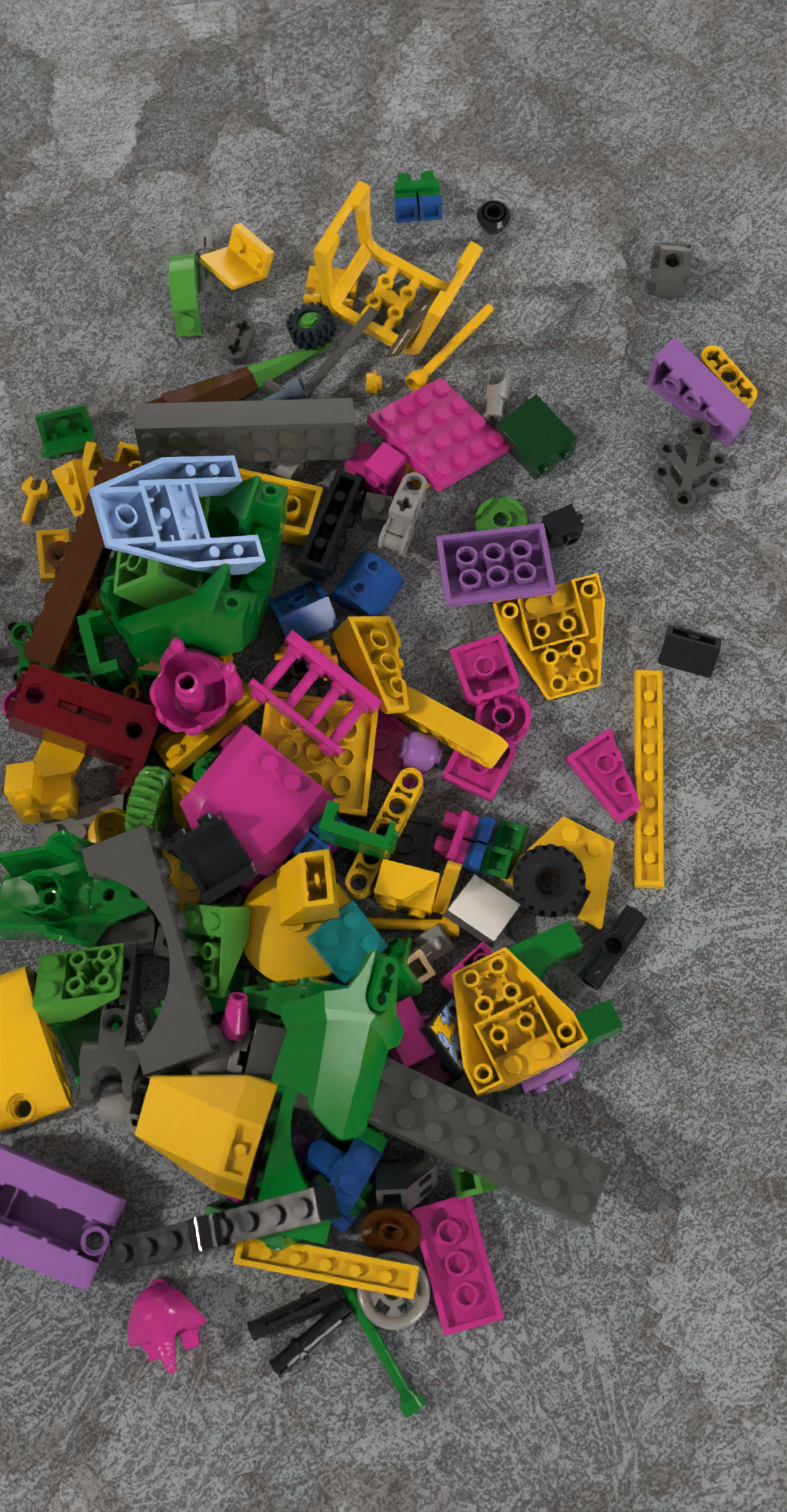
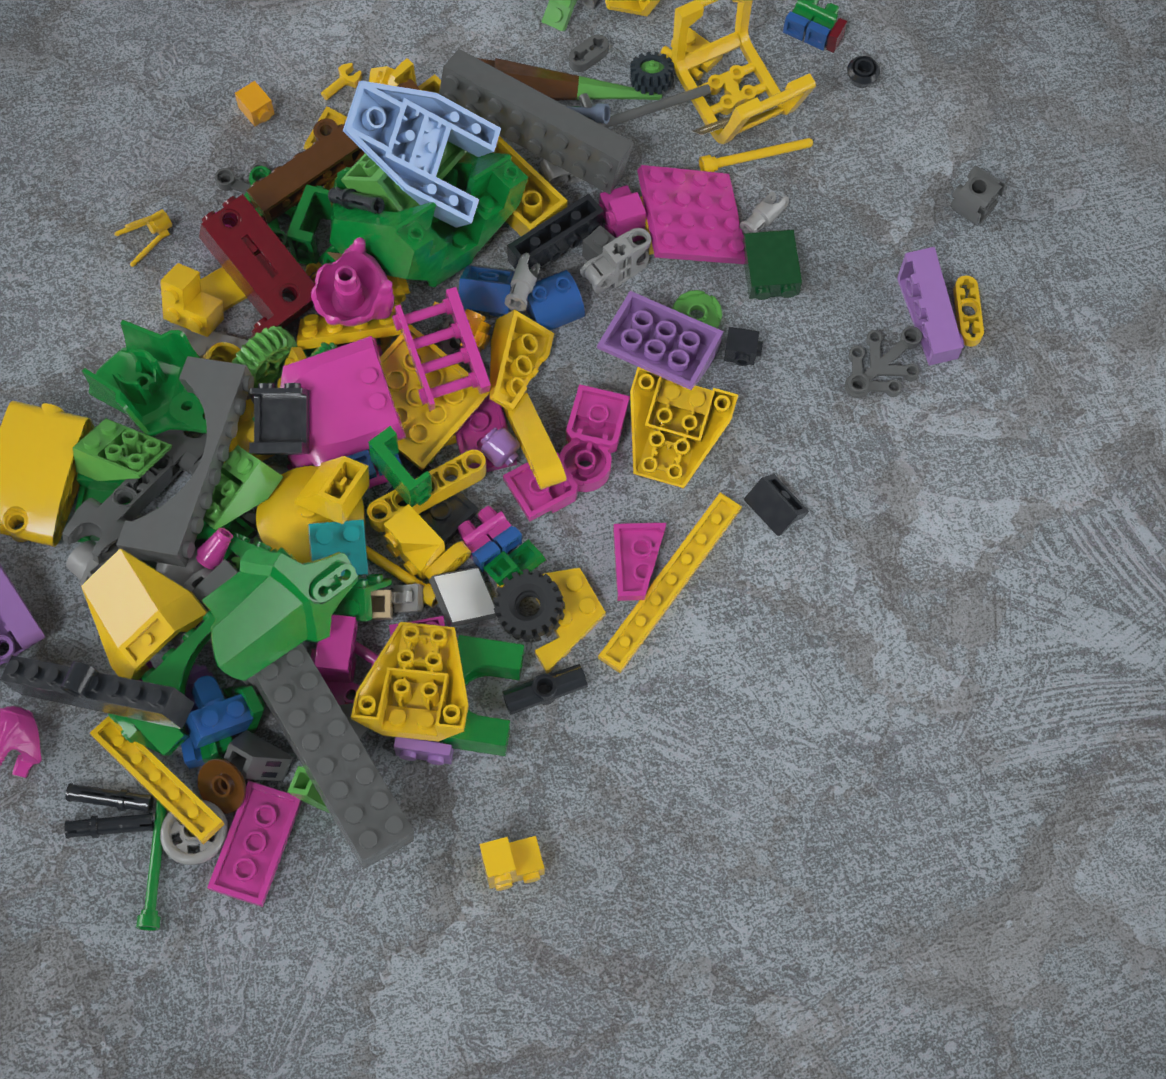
camera: 25 degrees right, 5 degrees down
green bracket [35,403,95,460] -> none
yellow plate [365,370,382,396] -> none
tile [420,993,465,1078] -> none
none -> black pin [328,187,385,214]
none -> yellow brick [479,836,545,891]
none -> light grey piece [505,253,540,311]
none -> dark red tile [826,18,847,53]

